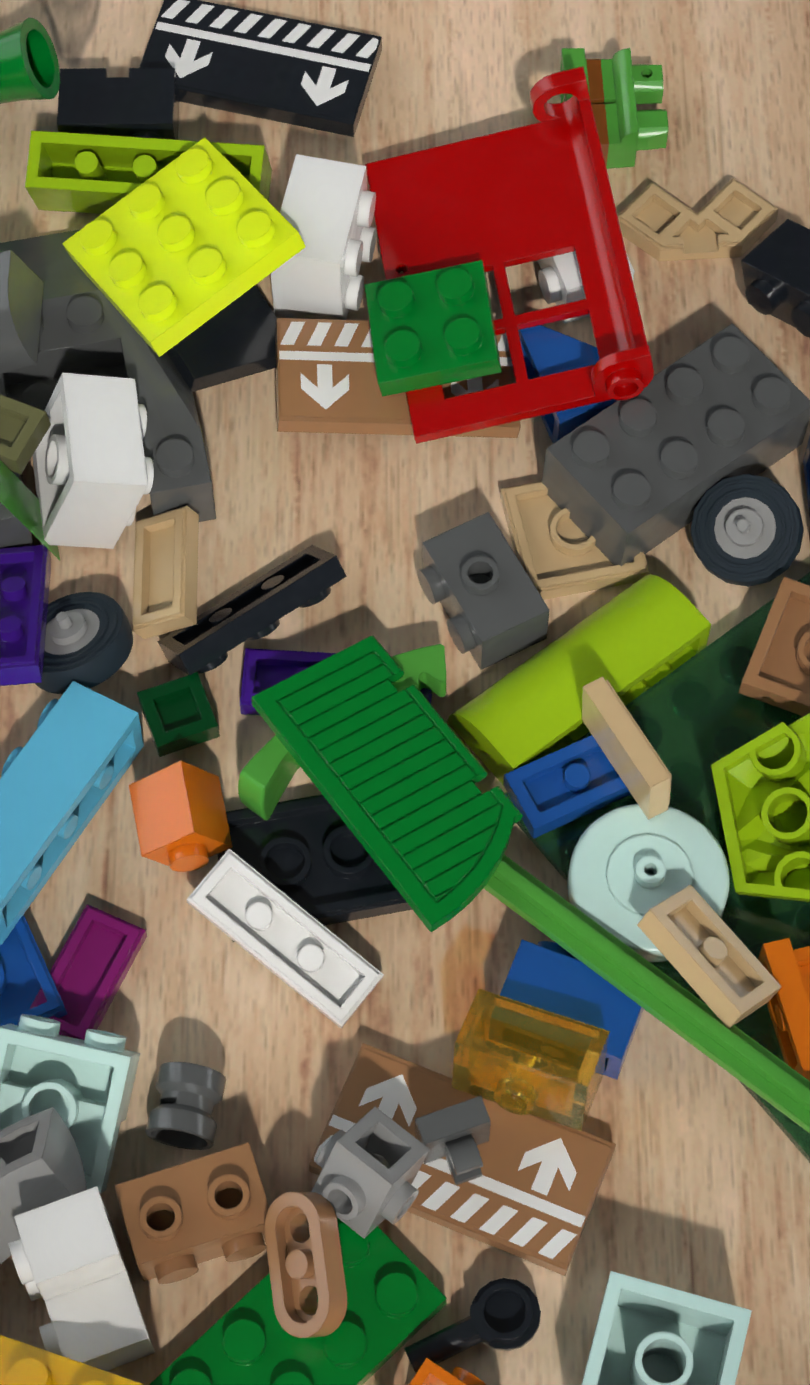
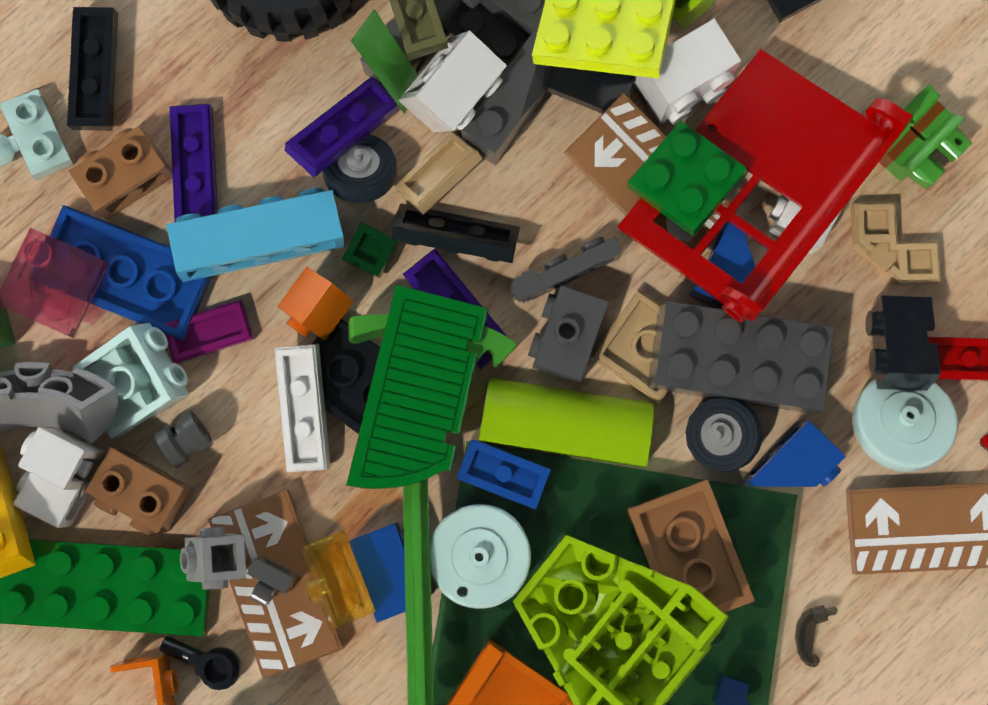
camera: 50 degrees right, 20 degrees up
medium nougat plate [264,1192,347,1338] -> none
tan tile [582,677,672,820] -> none
tan plate [637,885,782,1029] -> none
none -> dark grey hinge [510,237,621,303]

